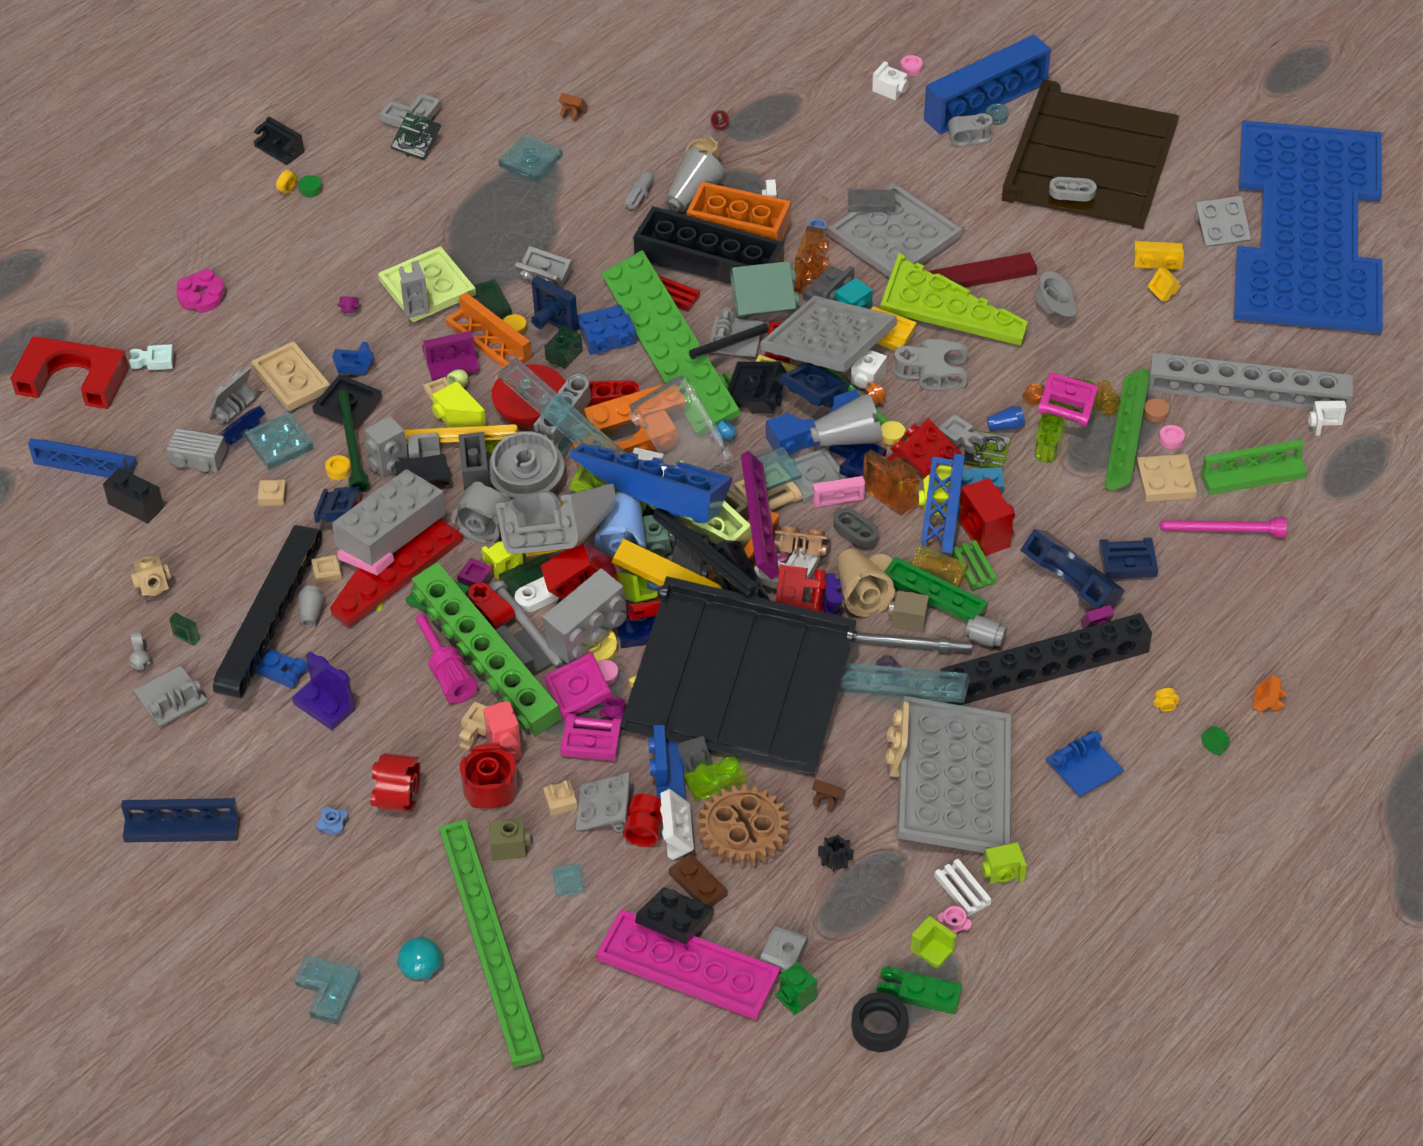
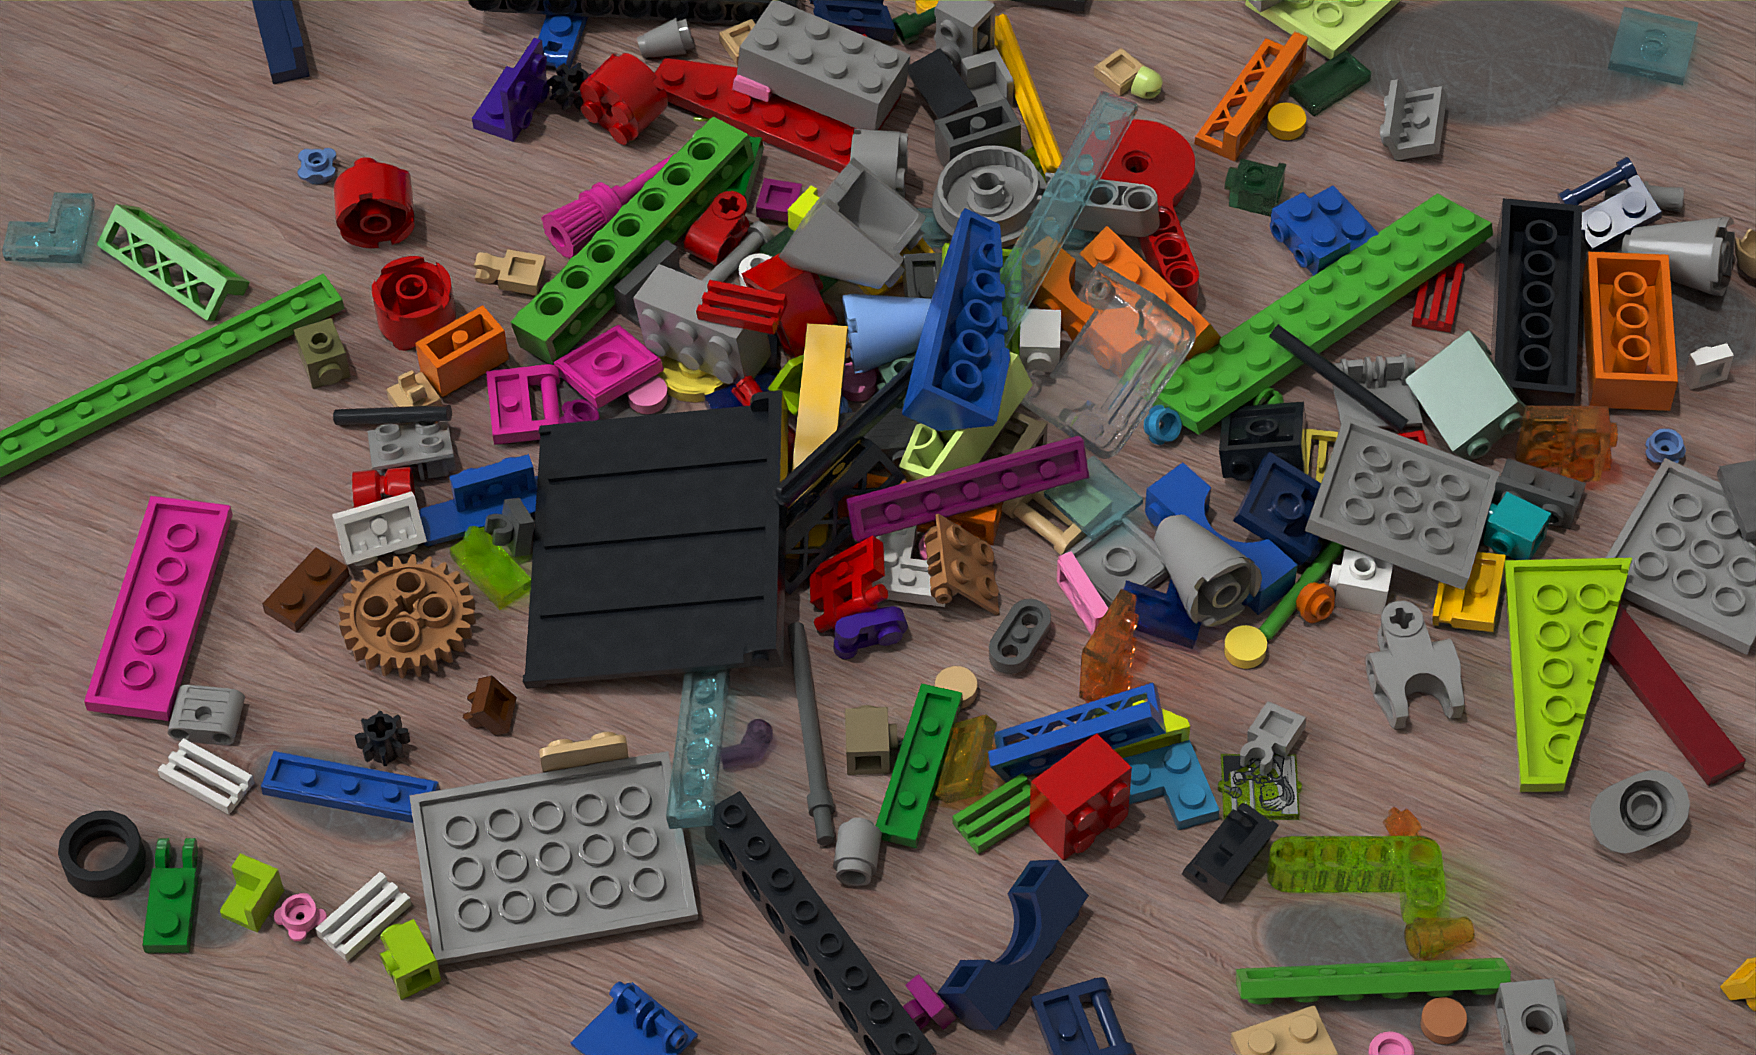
camera: 75 degrees right, 5 degrees up
teal hair [397,936,444,980] -> none
magenta bracket [422,331,480,381] -> none
neon yellow slope [431,381,486,427] -> none
coral brick [483,701,522,761] -> none
dark blue plate [531,276,579,336] -> none
clear light blue tile [552,864,584,897] -> none
black plate [635,887,714,945] -> none
green brick [775,961,817,1016] -> none
tan cone [837,548,895,617] -> none
red bracket [886,418,961,478] -> none
blue cone [986,405,1025,432] -> none
dark pink plate [1037,372,1098,427] -> none
none -> bright green fence [96,204,250,321]
none -> white tile [158,738,254,815]
none -> blue tile [261,751,440,823]
none -> black bar [333,405,452,425]
none -> orange brick [415,305,509,397]
none -> black gear [547,62,591,111]
none -> red brick [580,52,668,145]
none -> red tile [696,280,788,335]
none -> black hinge [1182,803,1279,903]
none -> plate [1557,157,1662,252]

